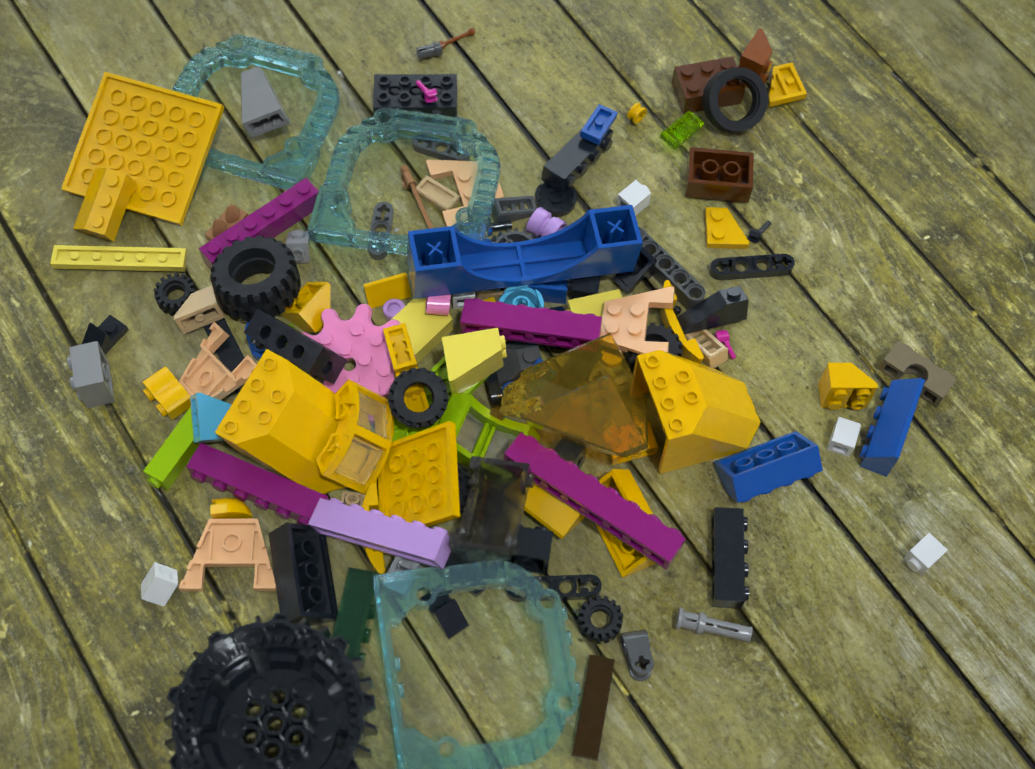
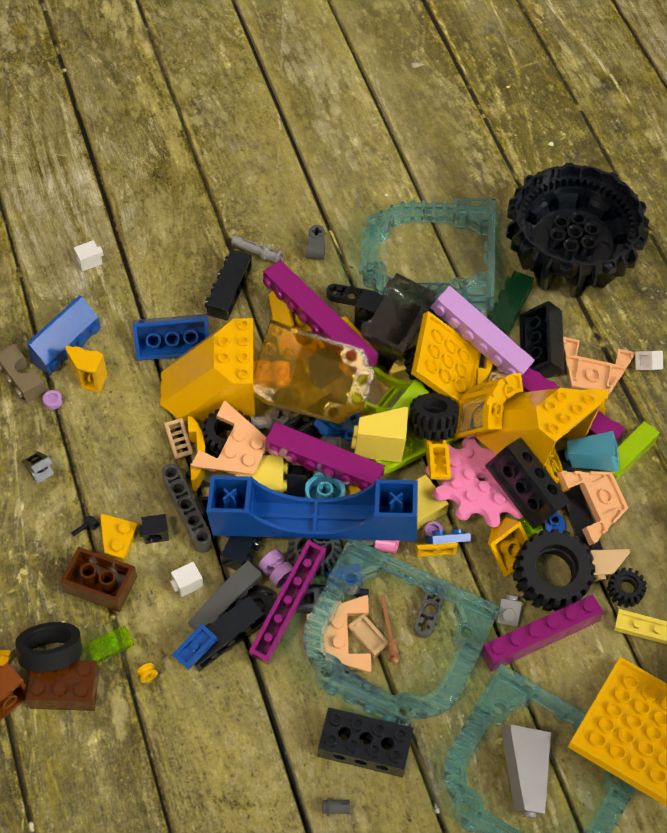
camera: 165 degrees left, 5 degrees down
yellow brick [142,366,191,421] -> none
medium nougat tile [205,204,248,241] -> none
dark pink hand [416,80,438,103] -> none
dark orange hinge [439,28,475,49] -> none
dark brown tile [572,654,615,761] -> none
black tyre [577,595,623,644] -> none
black slope [676,286,749,334] -> none
black beam [709,254,795,280] -> none
dark pink hand [714,330,736,360] -> none
white panel [827,417,861,457] -> none
none -> slope [22,451,54,483]
none -> lavender tile [42,390,63,410]
none -> black brick [138,514,169,544]
none -> dark grey slope [188,561,262,630]
none -> magenta brick [249,540,326,665]
none -> plate [425,529,471,544]

